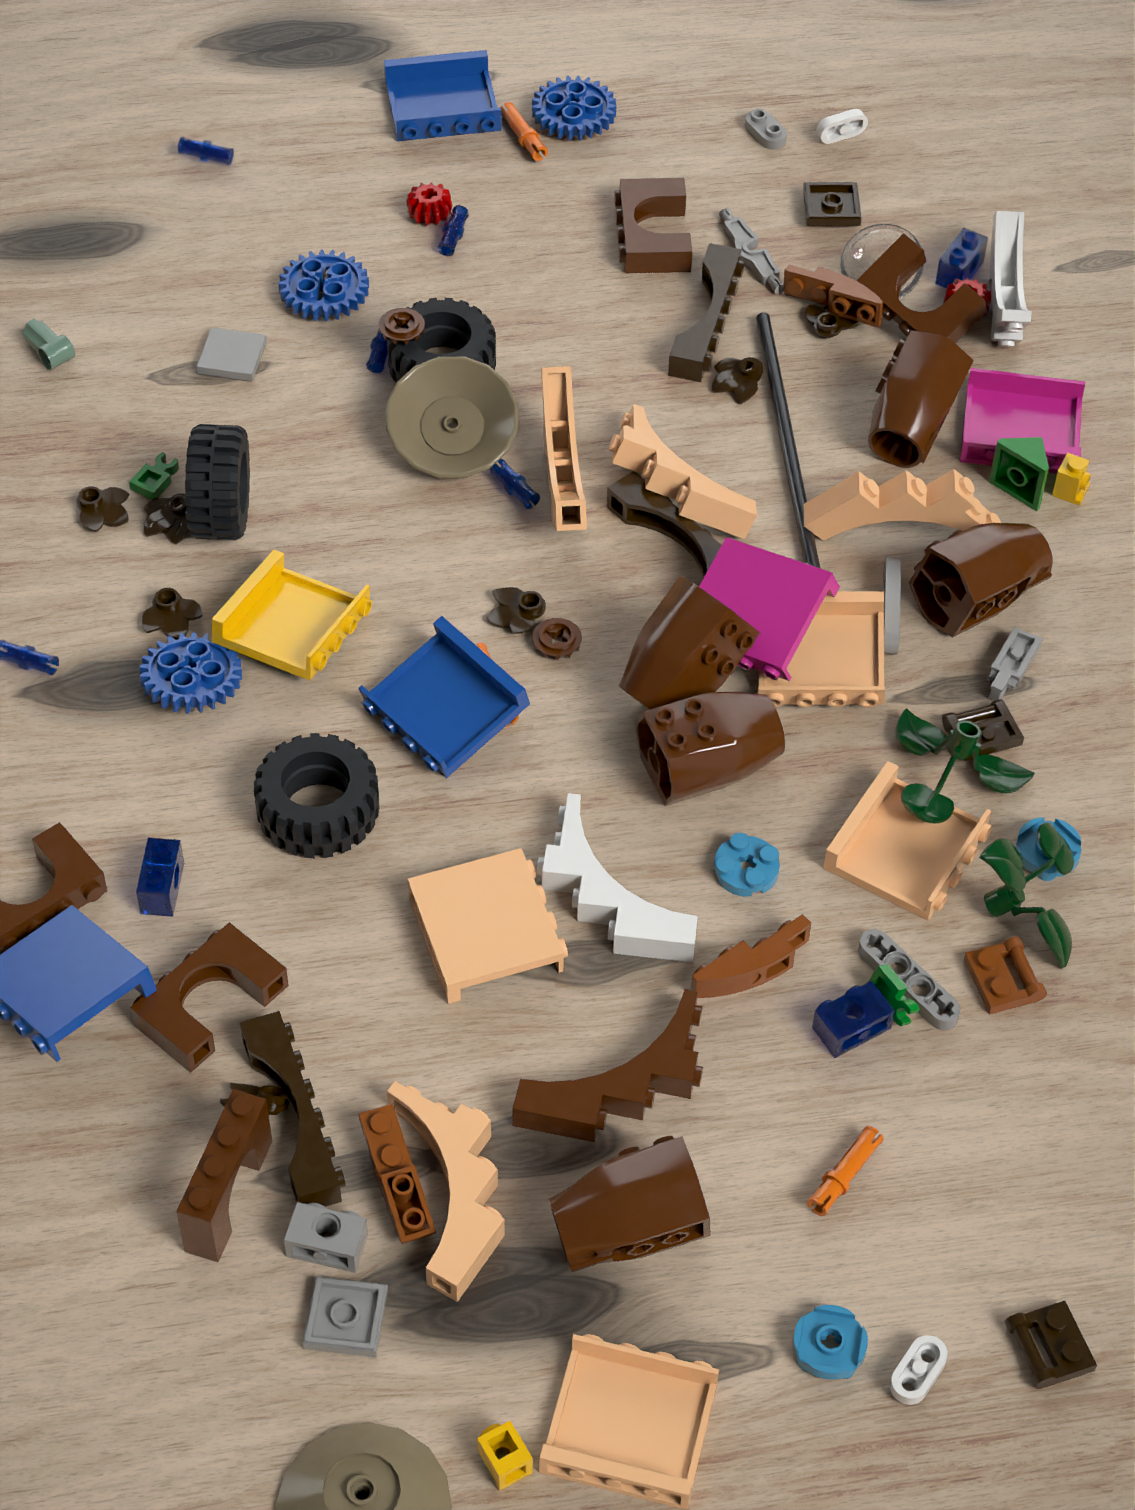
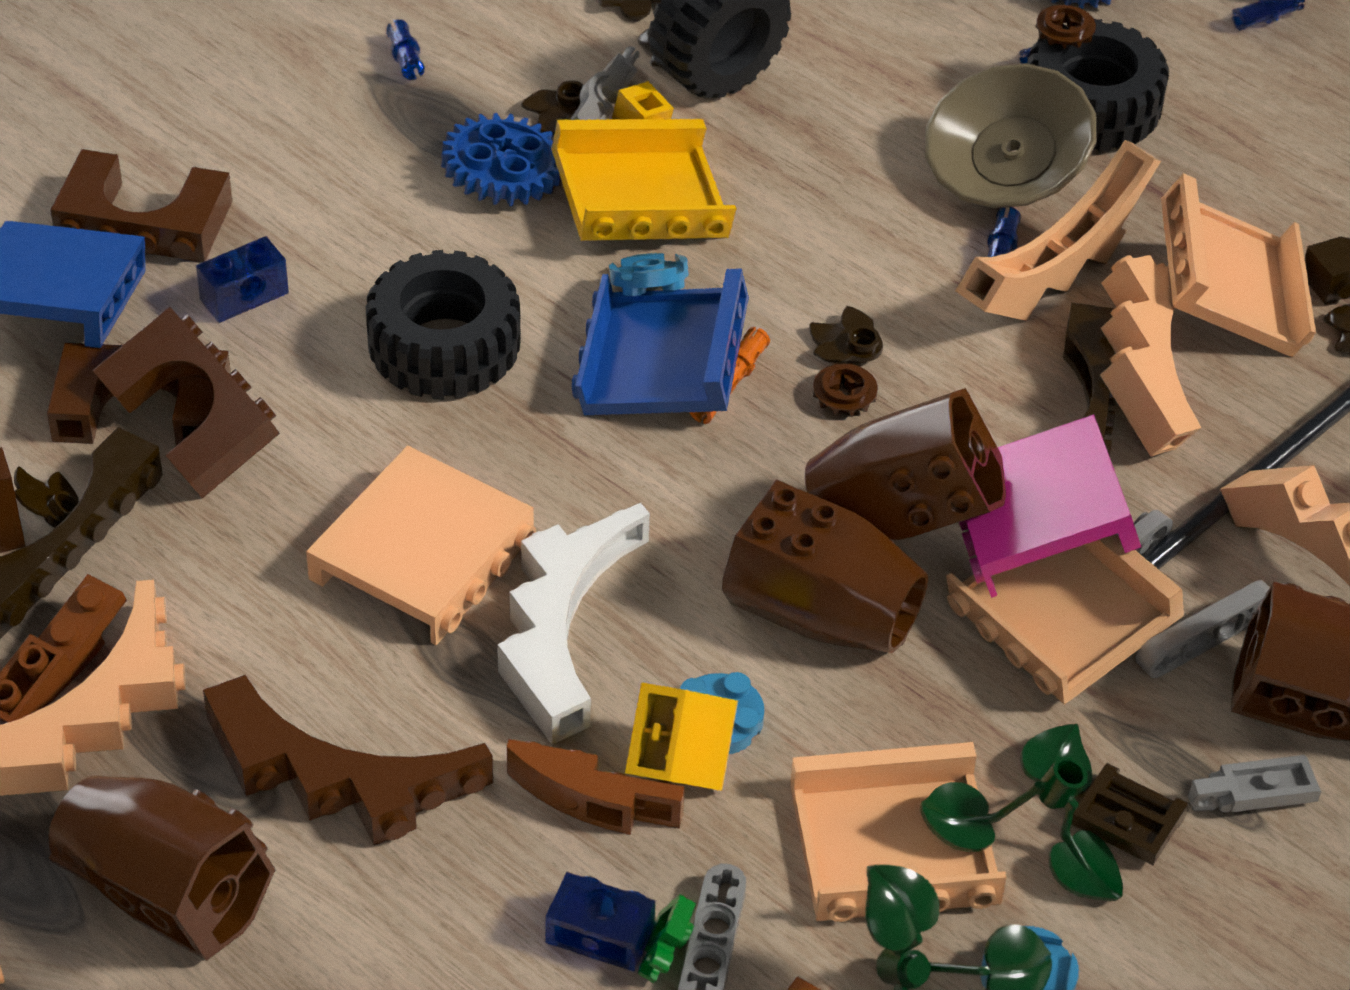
camera: 50 degrees right, 5 degrees down
none -> reddish brown arch [92,307,280,499]
none -> light grey piece [570,46,639,120]
none -> dark azure plate [609,253,689,296]
none -> yellow brick [612,81,674,120]
none -> yellow slope [625,682,738,791]
none -> light nougat panel [1161,173,1316,357]

